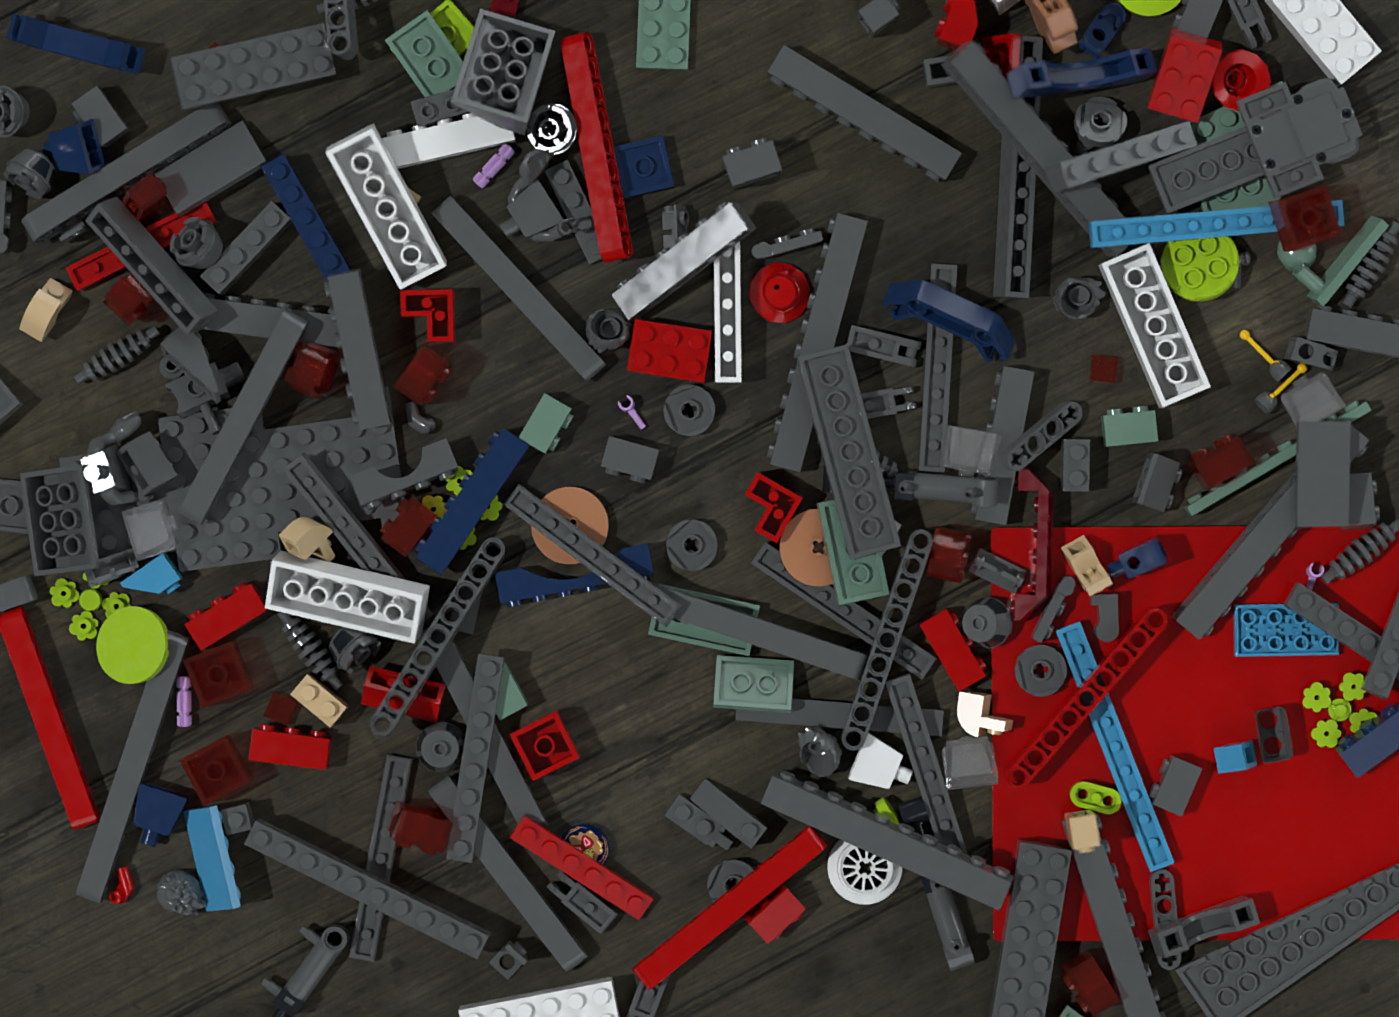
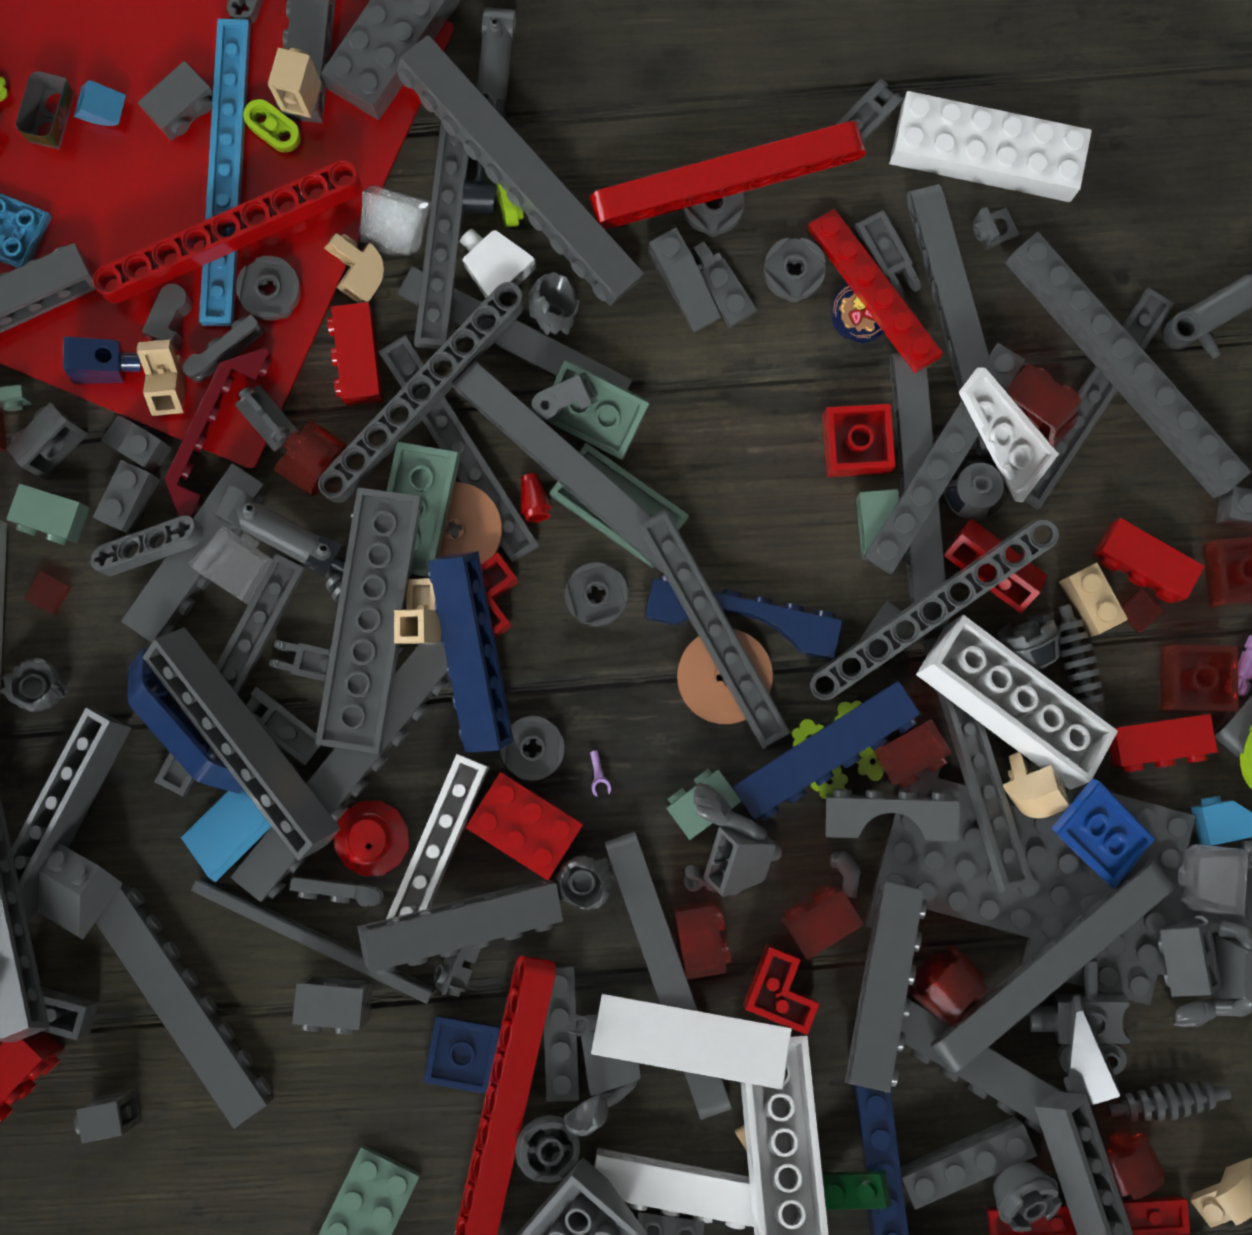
camera: 160 degrees left, 5 degrees down
lavender axle [473,143,515,188] -> none
dark grey brick [601,436,659,484] -> none
red brick [743,883,806,944] -> none
white piece [827,840,902,905] -> none
dark grey cone [962,597,1013,648] -> none
none -> dark grey slope [38,843,123,940]
none -> dark grey slope [101,415,172,474]
none -> dark grey brick [142,627,341,861]
none -> dark azure tile [181,790,272,882]
none -> dark grey tile [191,878,435,1004]
none -> tan brick [394,578,442,644]
none -> dark blue brick [428,551,514,753]
none -> red cone [521,473,552,523]
none -> dark grey leg [531,372,598,419]
none -> white sticker [591,994,792,1090]
none -> clear red brick [673,901,731,980]
none -> dark grey torso [684,783,782,897]
none -> dark grey plate [763,237,826,303]
none -> dark green plate [822,1170,892,1210]
none -> white wing [959,368,1059,502]
none -> blue tile [1051,778,1155,889]

